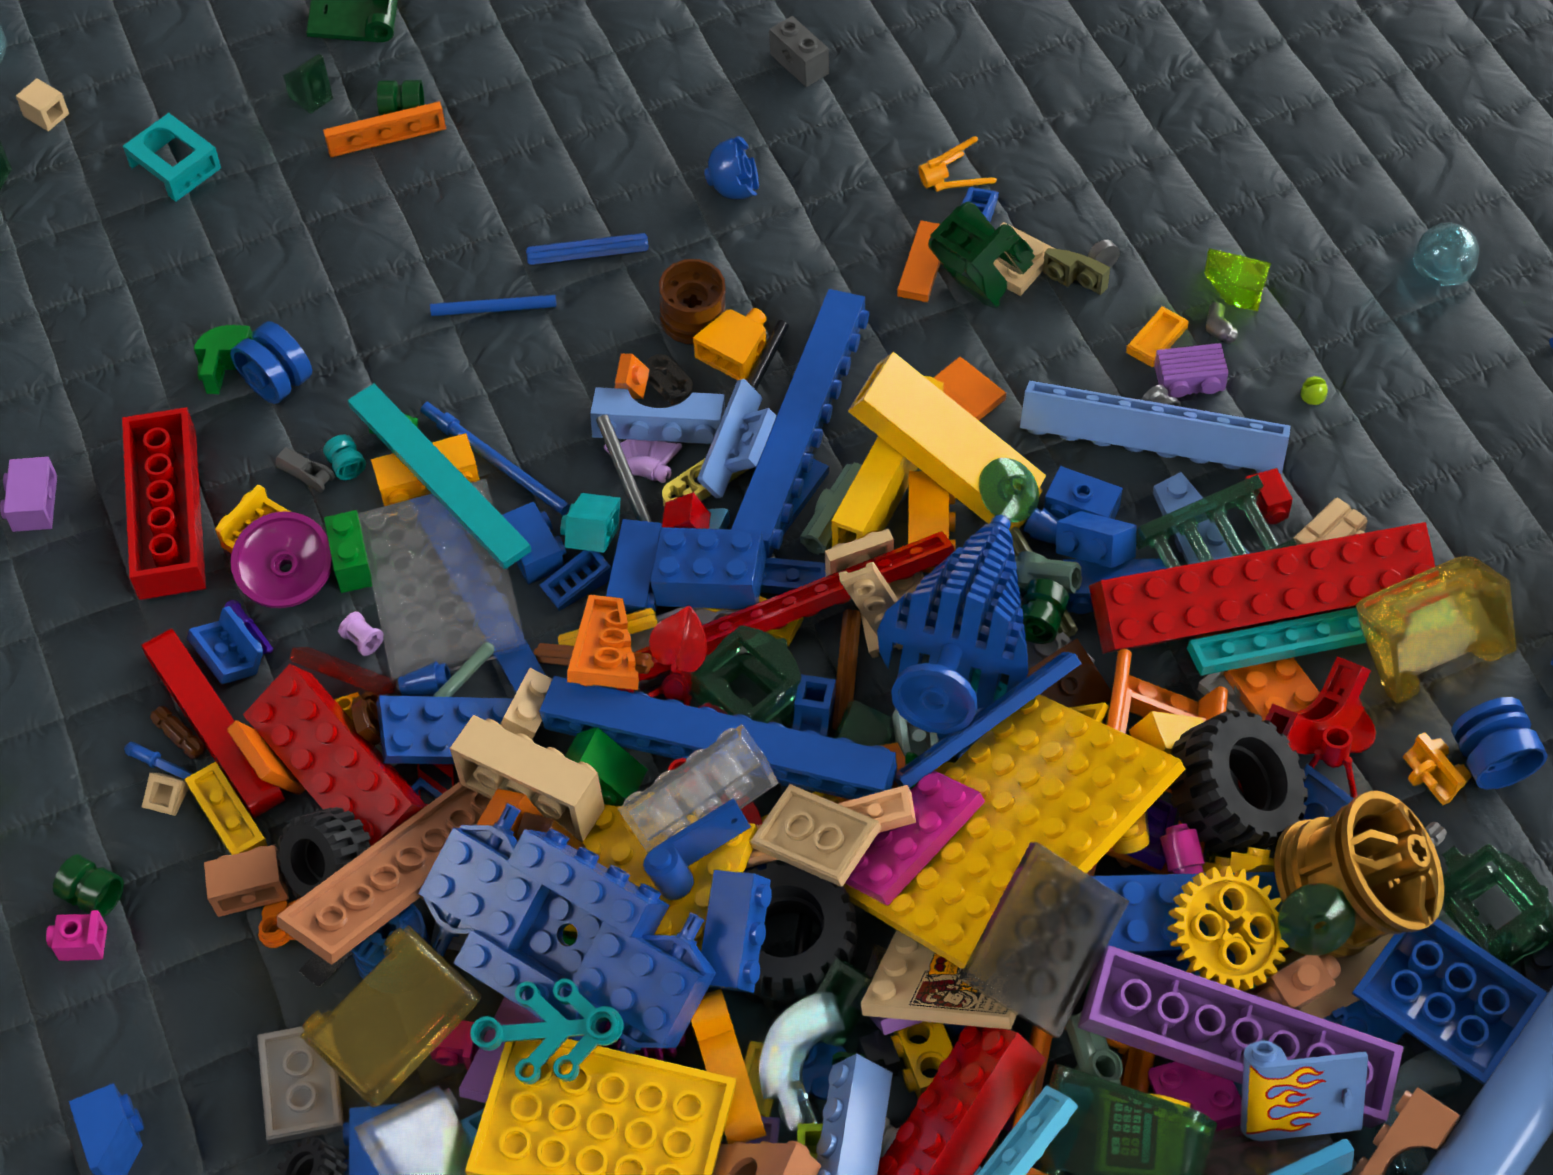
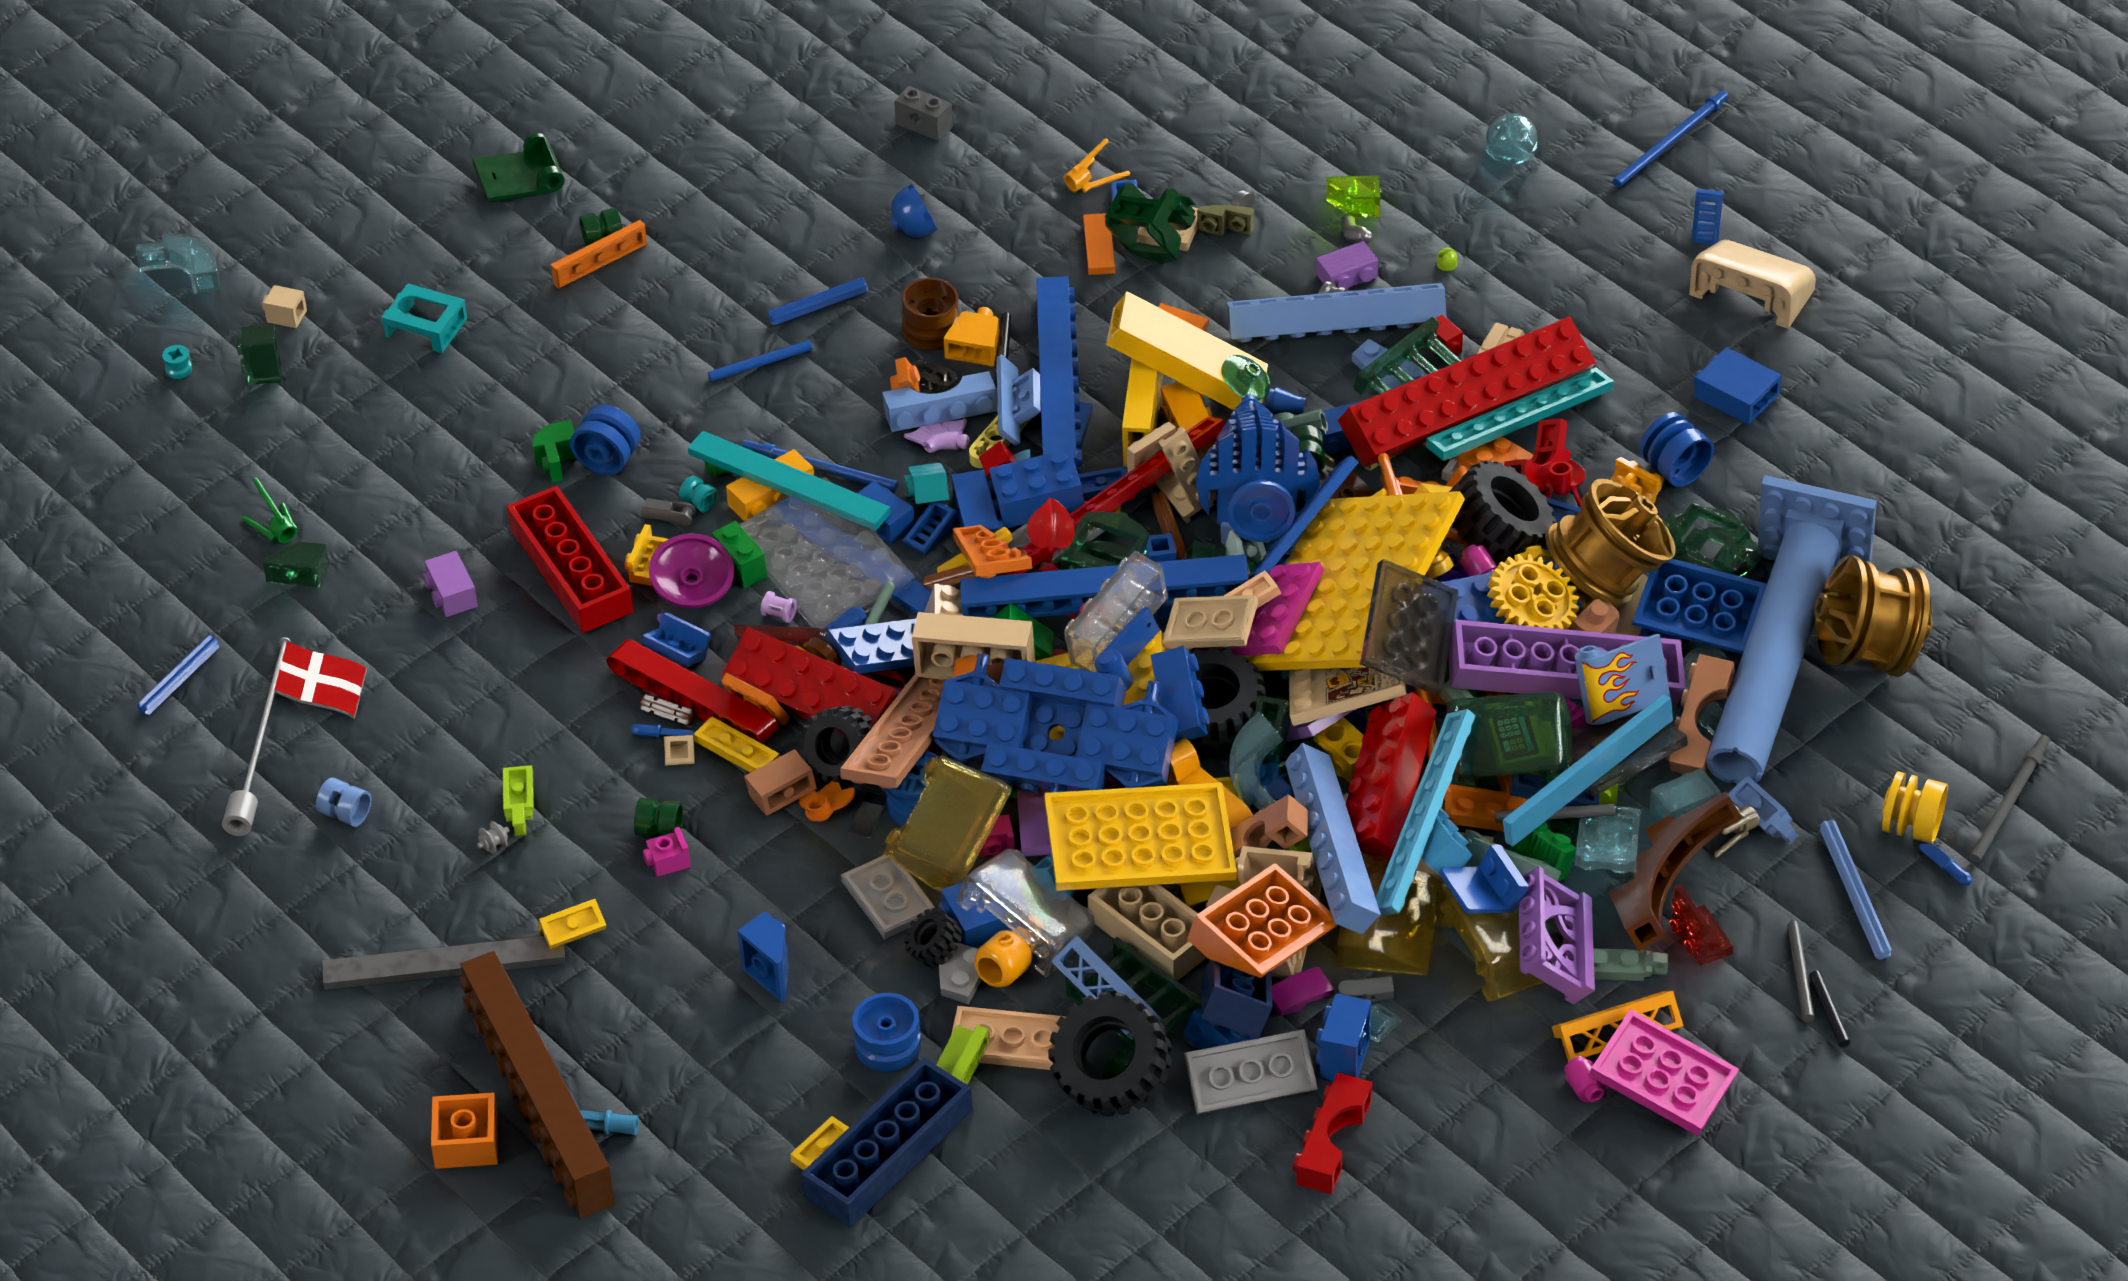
camera: 20 degrees left, 10 degrees down
clear green slope [283,54,333,114] -> none
teal plant [470,978,624,1085] -> none
dark grey bar [596,415,652,522] -> none
sand green piece [800,462,862,555] -> none
blue brick [1044,466,1123,520] -> none
blue brick [1056,511,1137,568] -> none
light orange tile [1126,306,1189,368] -> none
clear green dish [1278,883,1356,956] -> none
clear yellow windscreen [1357,556,1516,704] -> none

